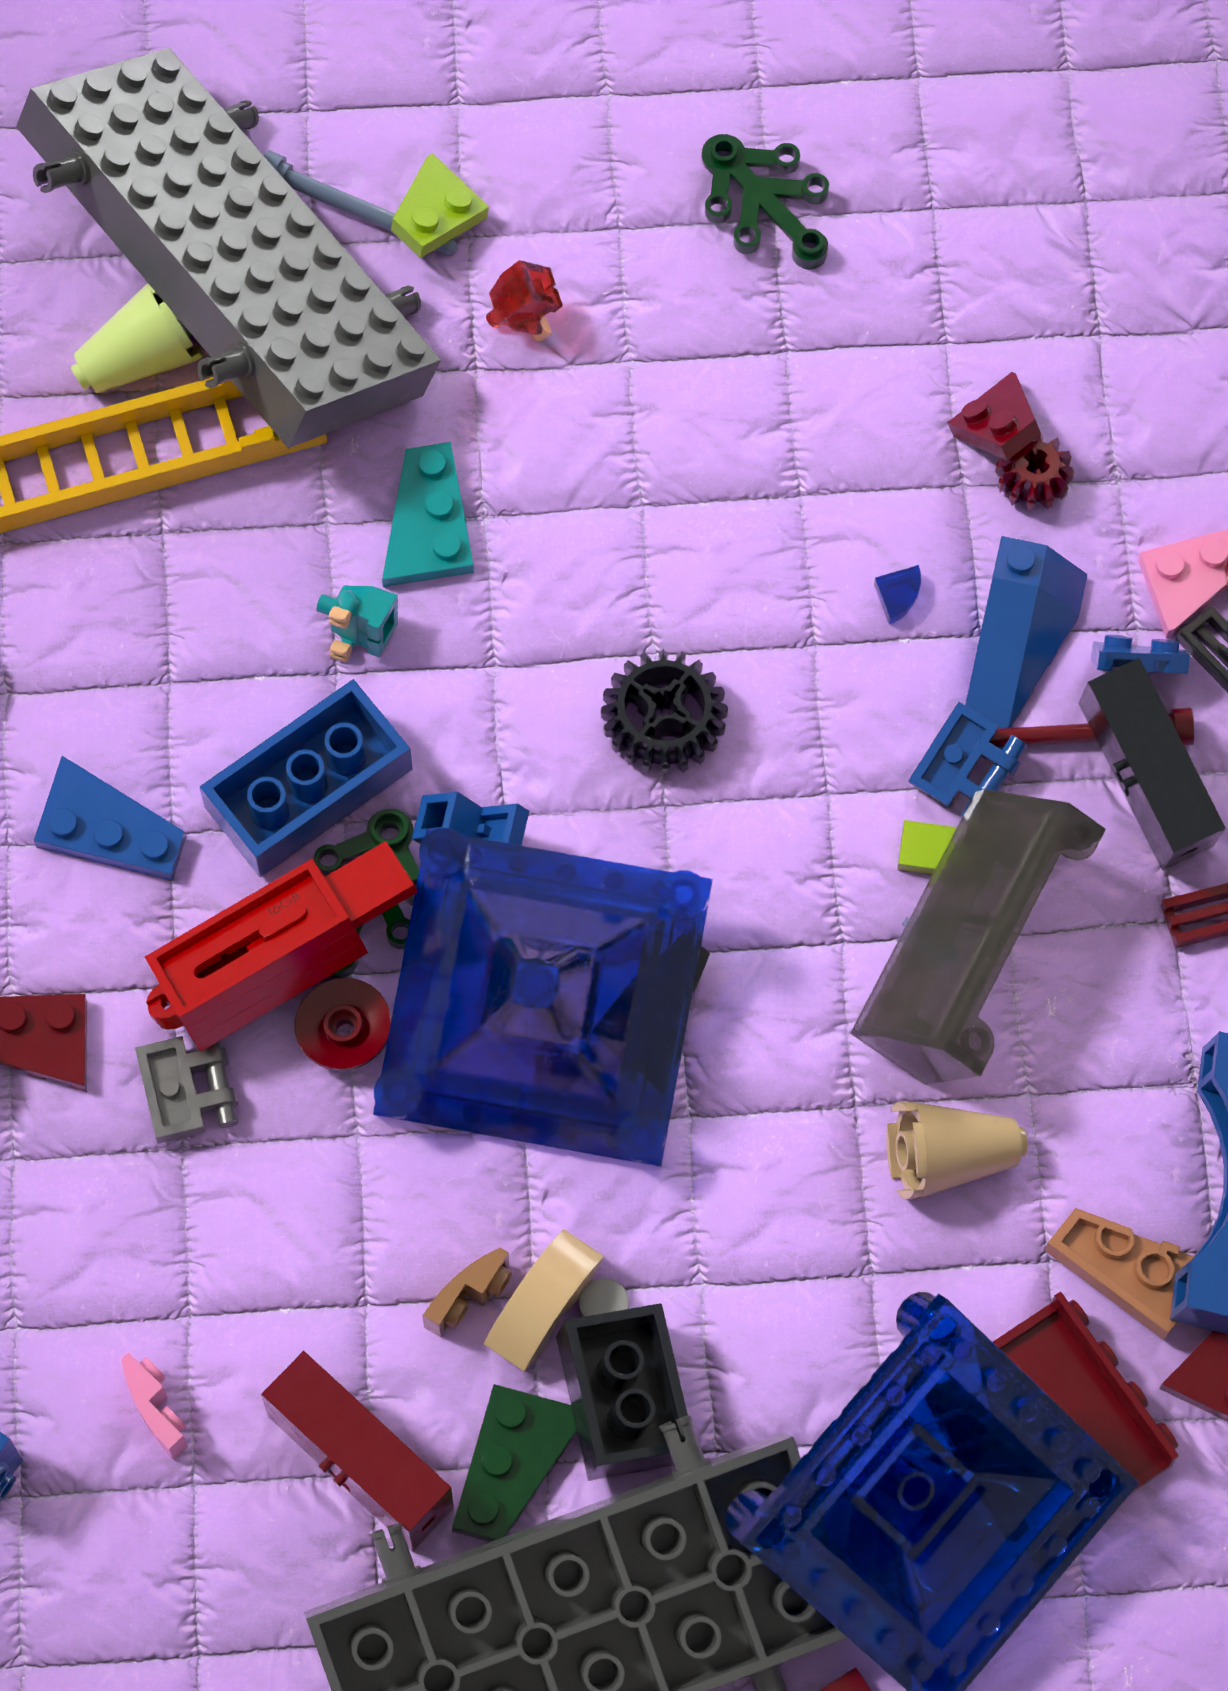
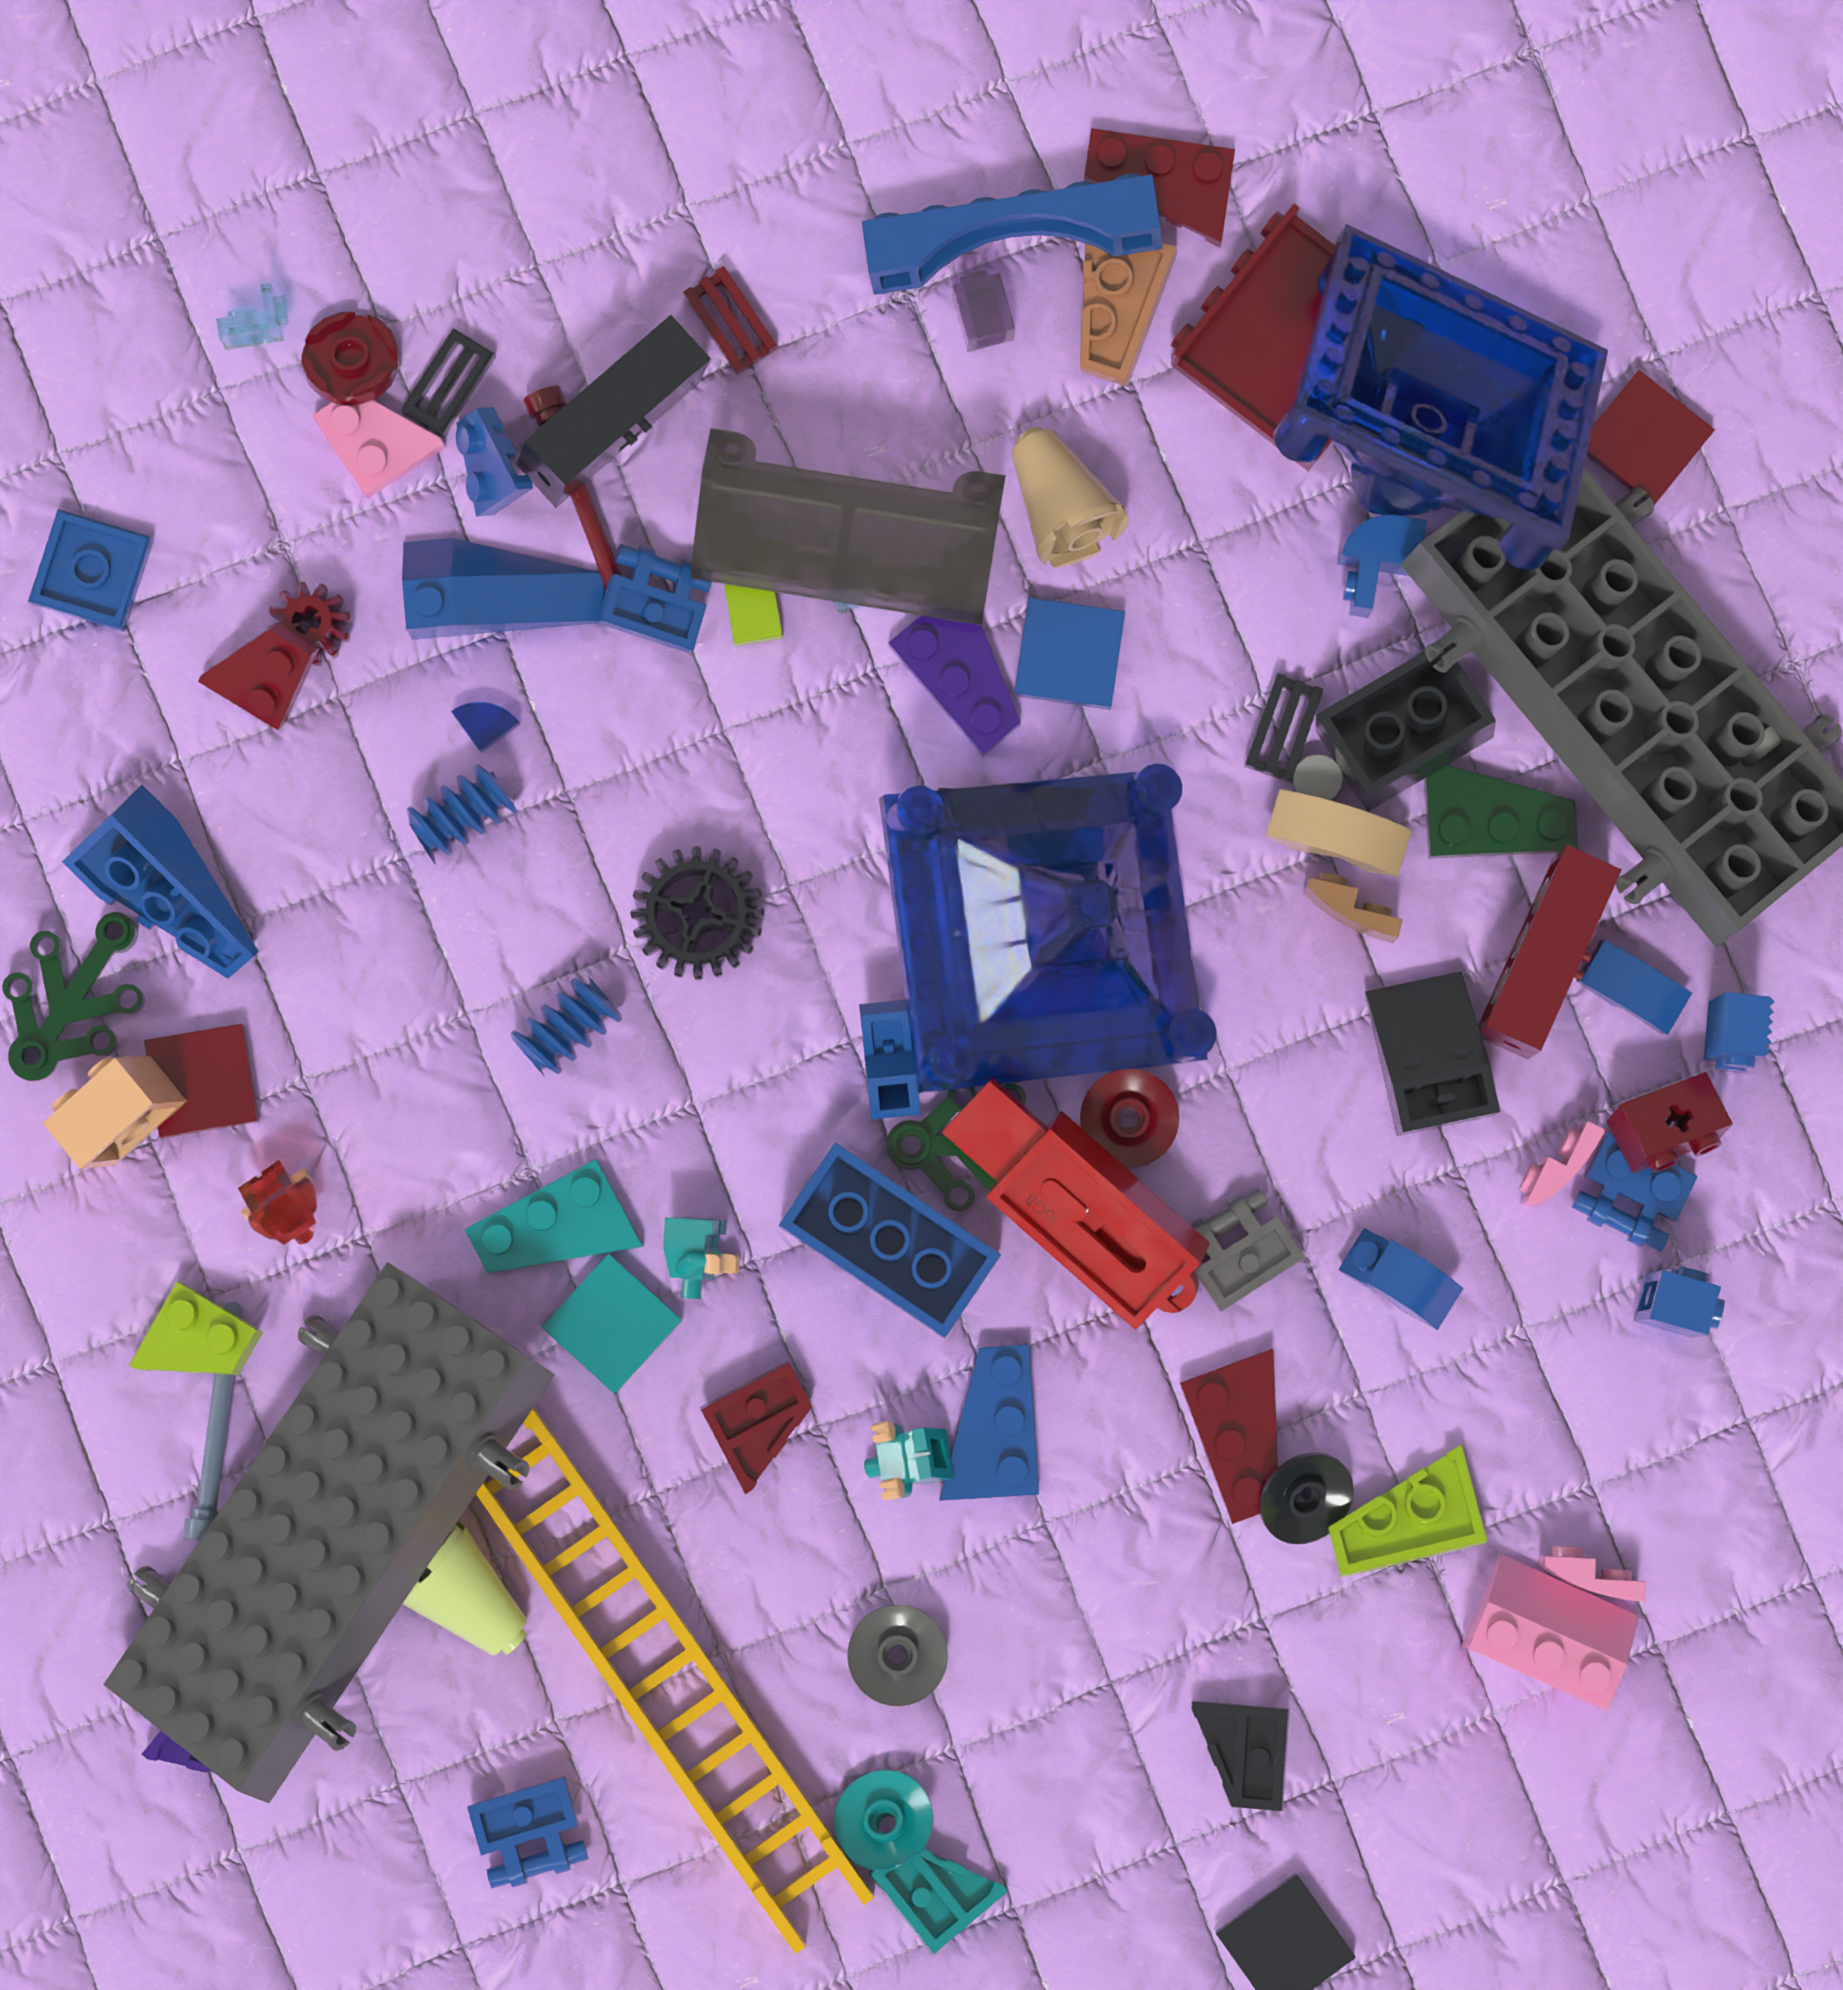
camera: 110 degrees left, 15 degrees up
none -> blue tile [28,509,154,632]
none -> light nougat brick [43,1055,187,1169]
none -> blue wedge [62,785,258,979]
none -> dark red tile [144,1024,259,1139]
none -> blue piece [406,764,518,864]
none -> blue piece [510,976,623,1077]
none -> teal tile [541,1253,682,1395]
none -> dark red wing [700,1361,812,1494]
none -> teal piece [864,1420,954,1501]
none -> dark purple wing [888,581,1021,757]
none -> clear purple brick [952,271,1015,352]
none -> blue tile [1014,597,1126,710]
none -> black tile [1244,673,1324,783]
none -> blue brick [1337,515,1427,618]
none -> blue brick [1338,1228,1464,1331]
none -> black slope [1365,971,1501,1136]
none -> blue plate [1571,1132,1698,1252]
none -> blue slope [1576,939,1692,1035]
none -> dark red brick [1606,1072,1733,1174]
none -> blue brick [1703,992,1775,1072]

